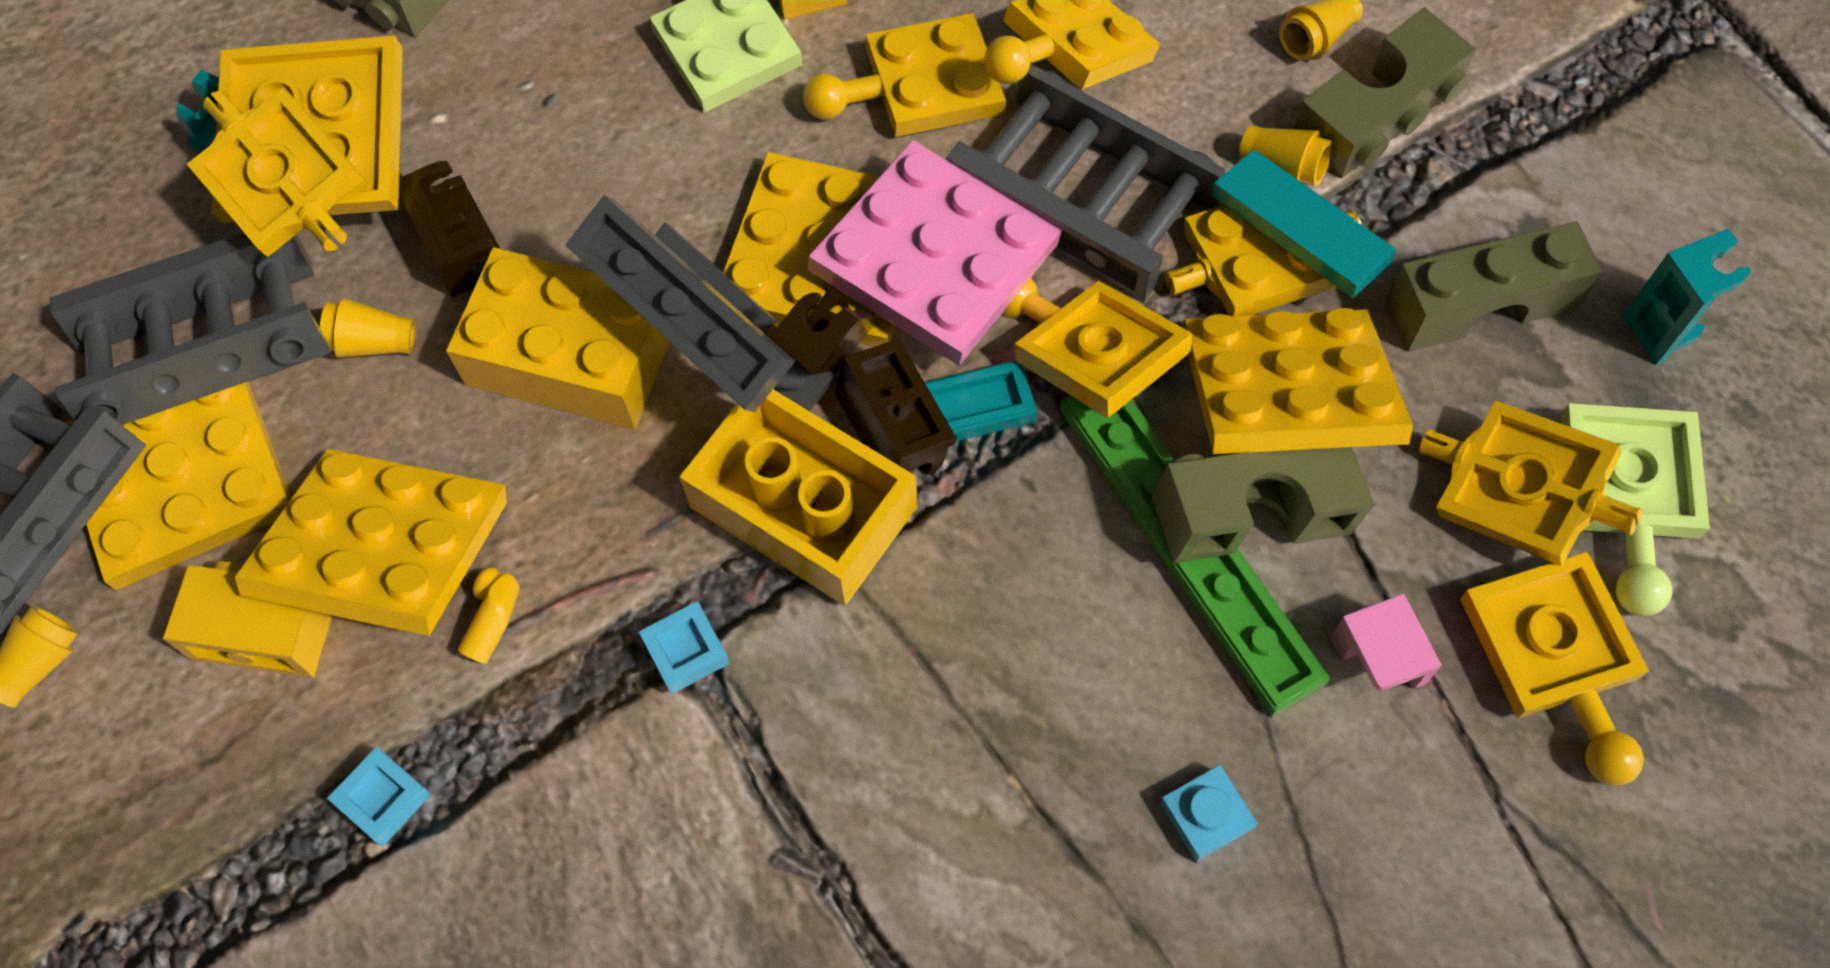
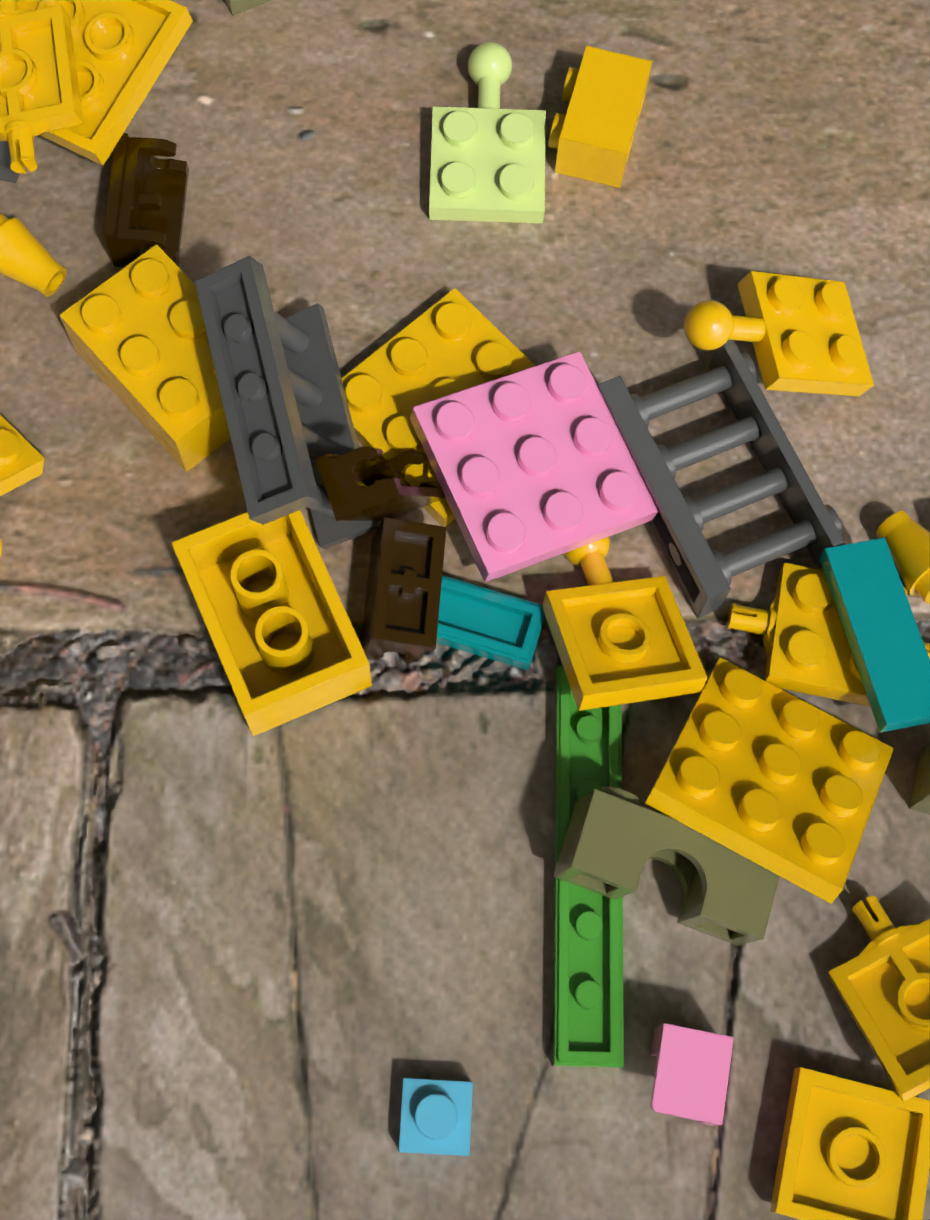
camera: 25 degrees right, 5 degrees up
medium azure plate [639,601,730,695] -> none
yellow plate [803,13,1006,137] -> none

